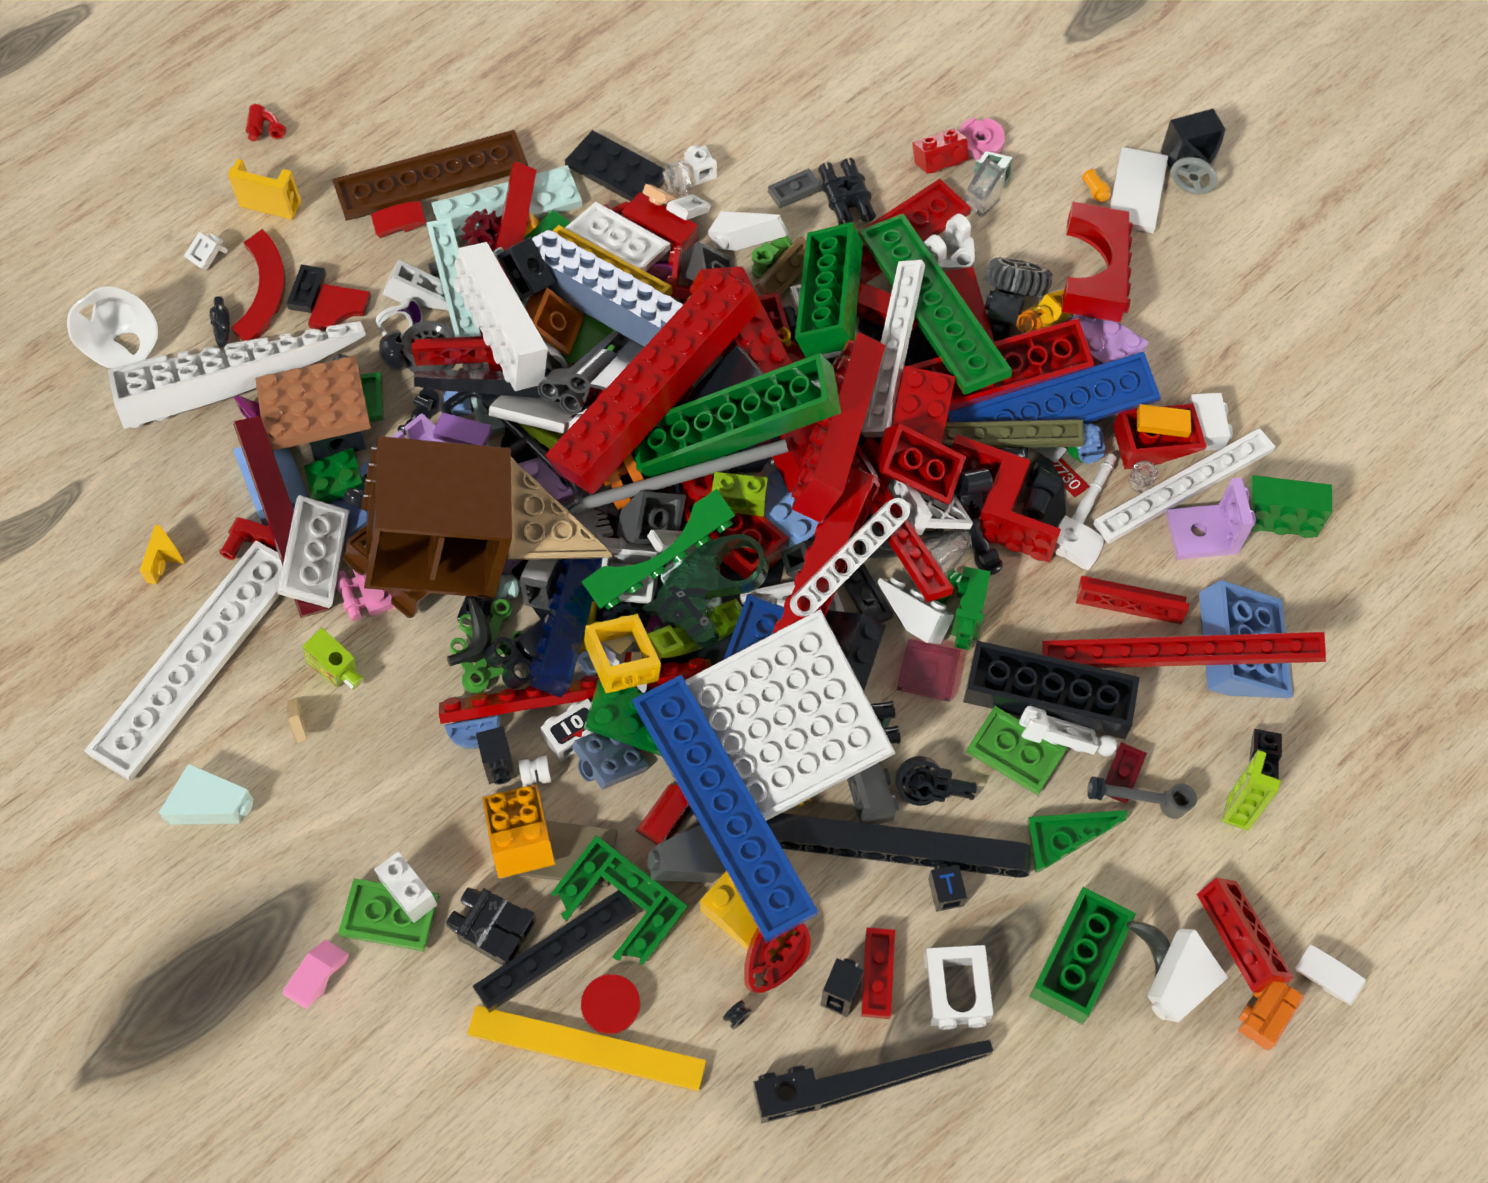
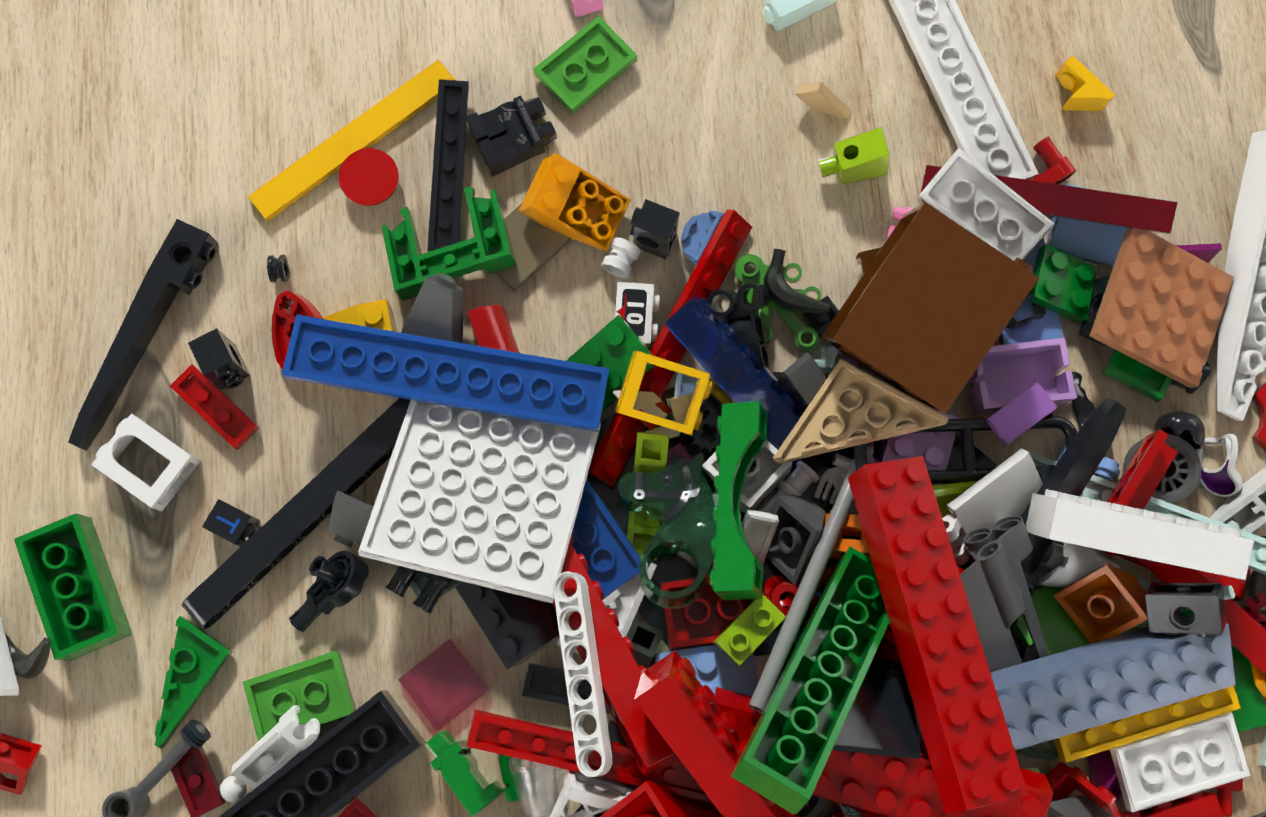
camera: 125 degrees right, 15 degrees up
white brick [374,852,437,923] -> none
sand blue plate [572,733,649,790] -> none
white slope [878,576,954,644] -> none

